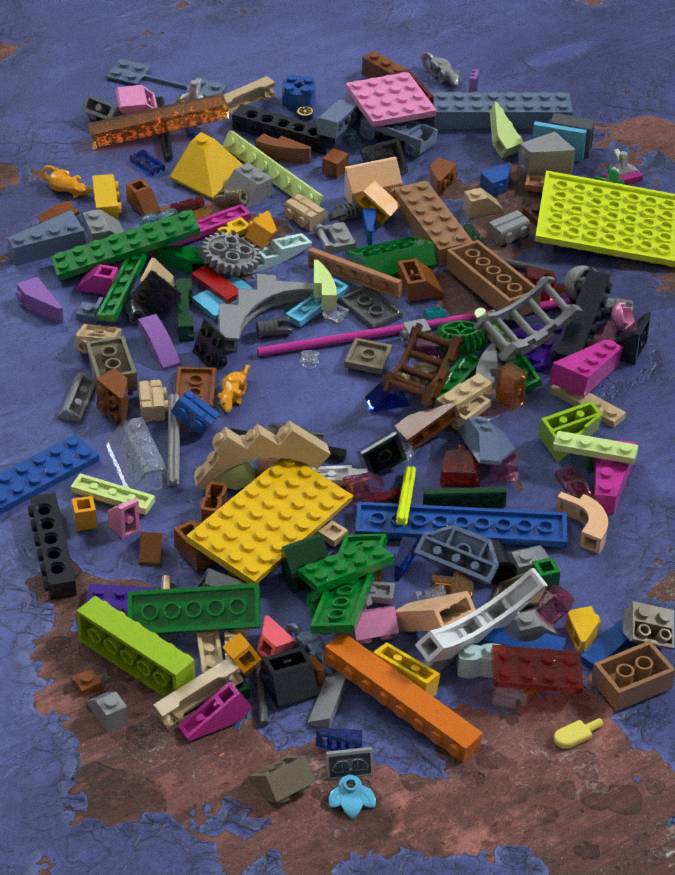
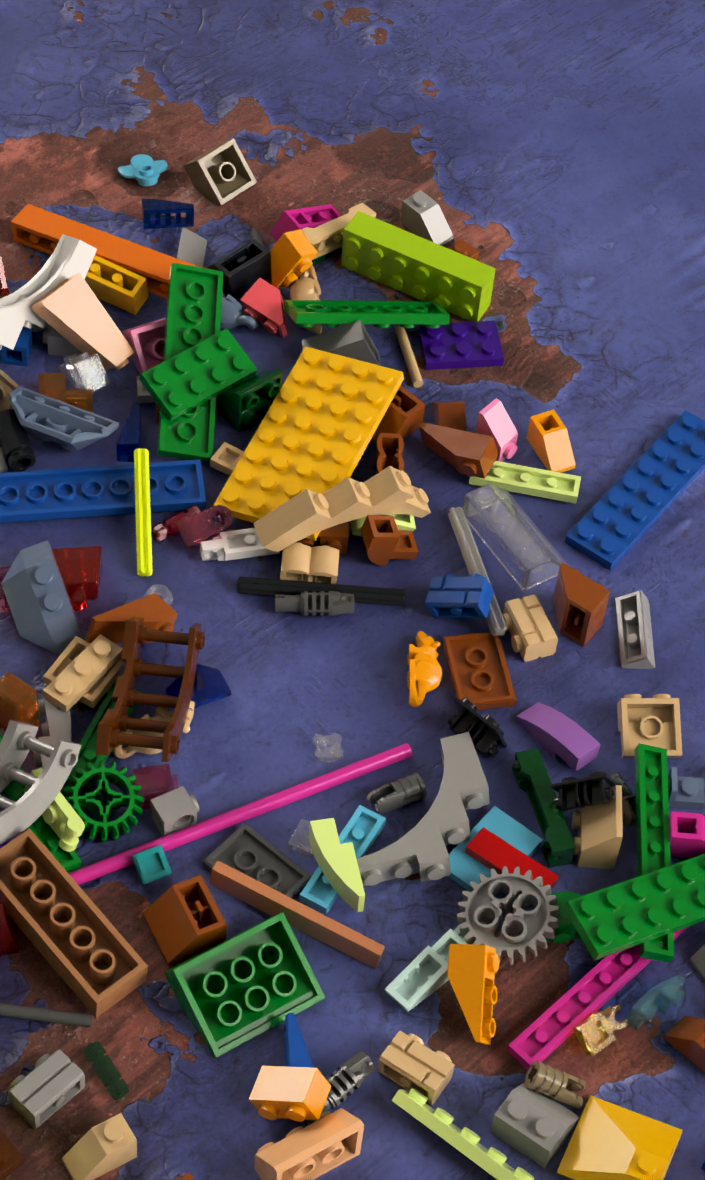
camera: 165 degrees right, 10 degrees up
black brick [28,493,77,600] -> none
dark tan slope [86,336,137,392] -> none
dark red axle [170,196,205,214] -> none
tan plate [197,631,223,674] -> none
yellow plate [217,217,249,237] -> none
light grey plate [313,222,356,254] -> none
slope [325,747,374,780] -> none
dark tan plate [344,338,392,375] -> none
black slope [356,431,407,479] -> none
medium nougat brick [393,180,472,267] -> none
dark green tile [422,487,507,508] -> none
none -> dark orange slope [419,422,498,479]

